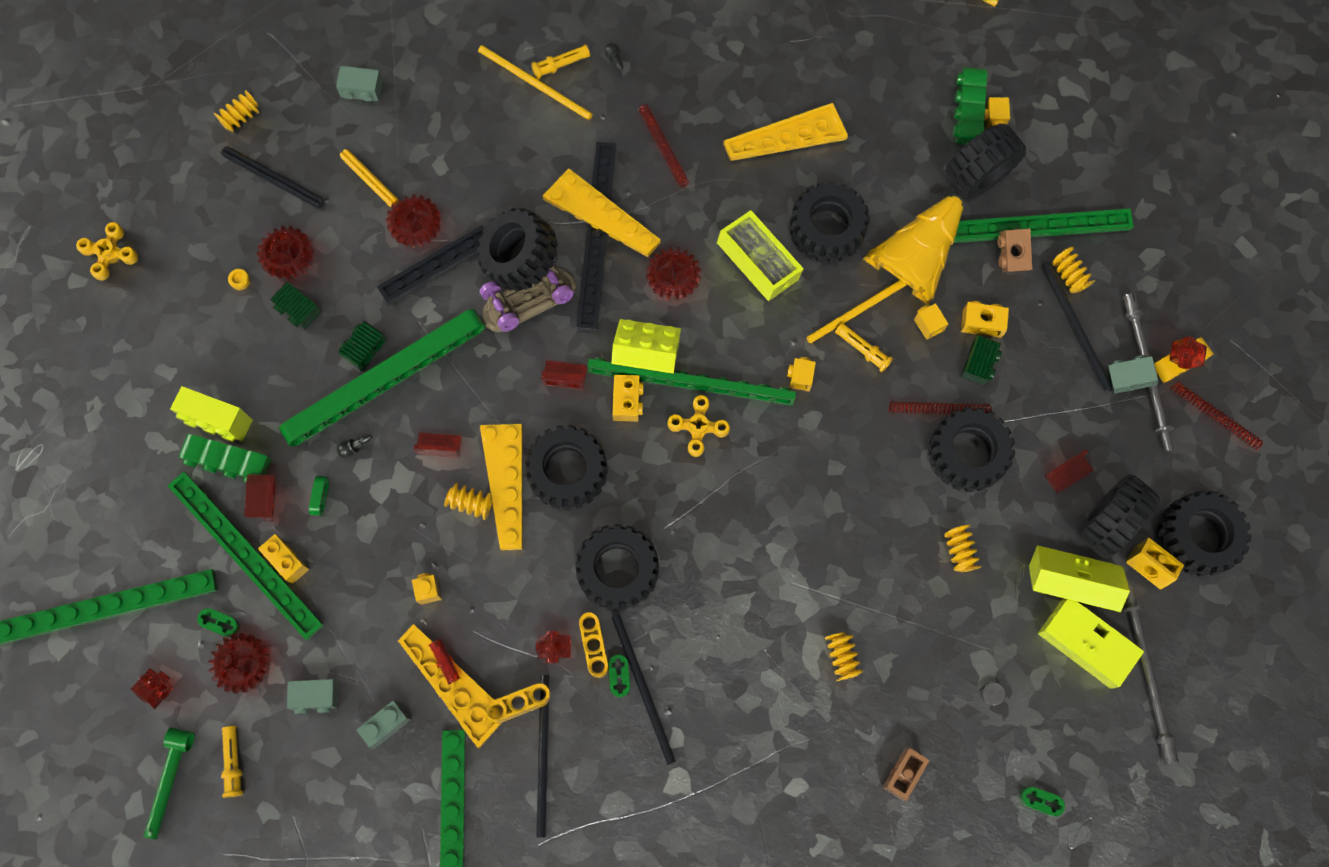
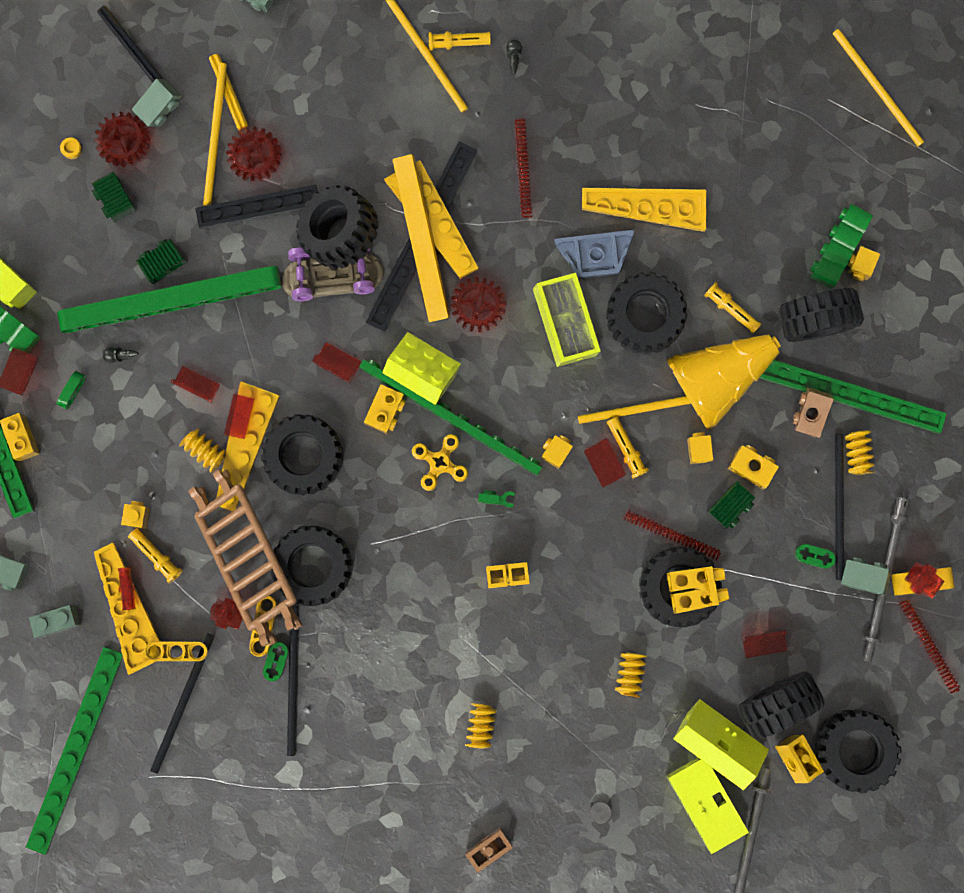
camera: 25 degrees right, 10 degrees up
none -> yellow pin [128,528,183,584]
none -> sand green brick [132,79,182,127]
none -> medium nougat bar [188,470,303,647]
none -> yellow piece [203,63,227,206]
none -> clear red panel [223,394,254,440]
none -> yellow tile [392,154,450,322]
none -> green plate [478,490,515,508]
none -> yellow hips [486,562,530,588]
none -> sand blue wing [554,230,634,279]
none -> clear red panel [584,438,626,487]
none -> yellow hips [666,566,729,614]
none -> yellow pin [704,282,762,333]
none -> green beam [795,544,835,569]

